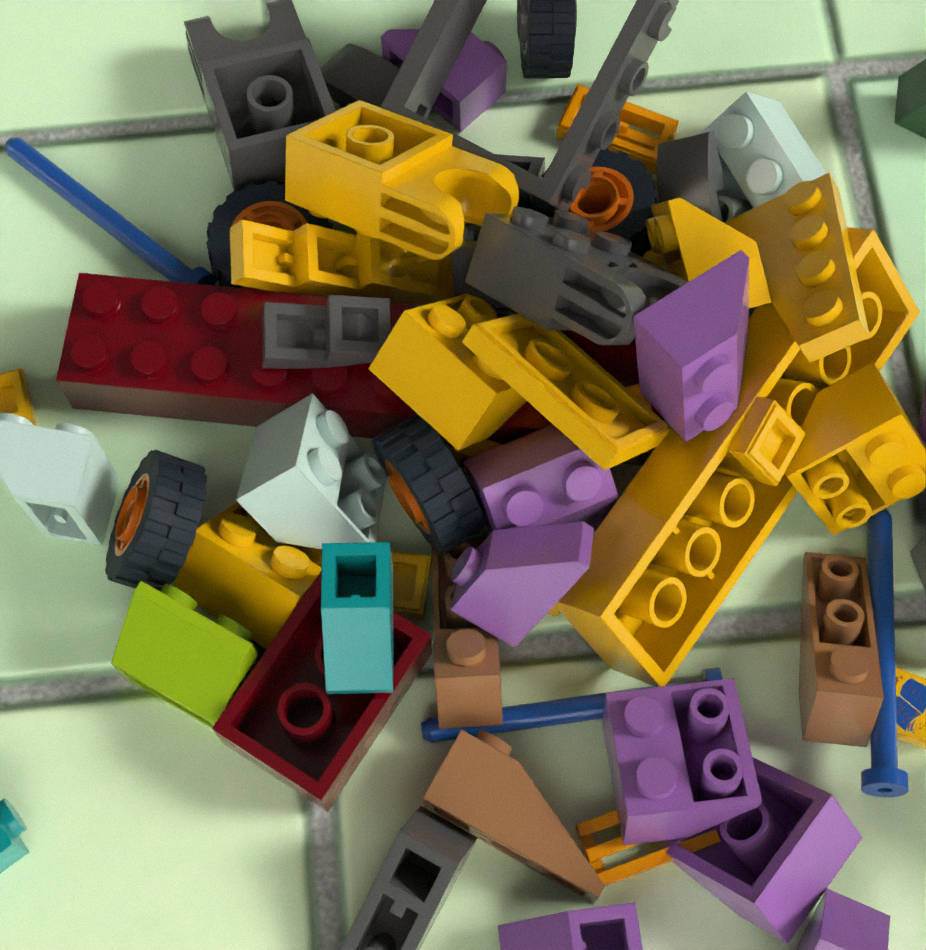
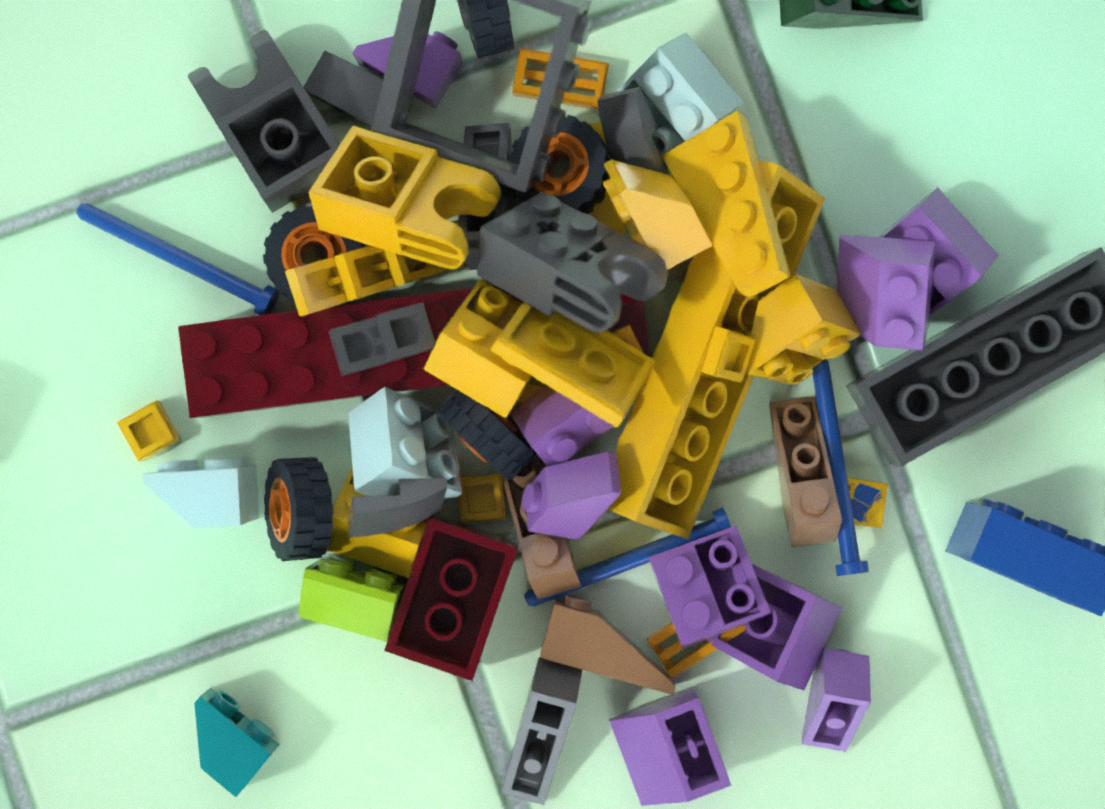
camera: 10 degrees left, 20 degrees up
teal slope [321,542,393,694] -> none
medium lavender slope [633,250,749,442] -> none
none -> dark grey slope [348,478,447,537]

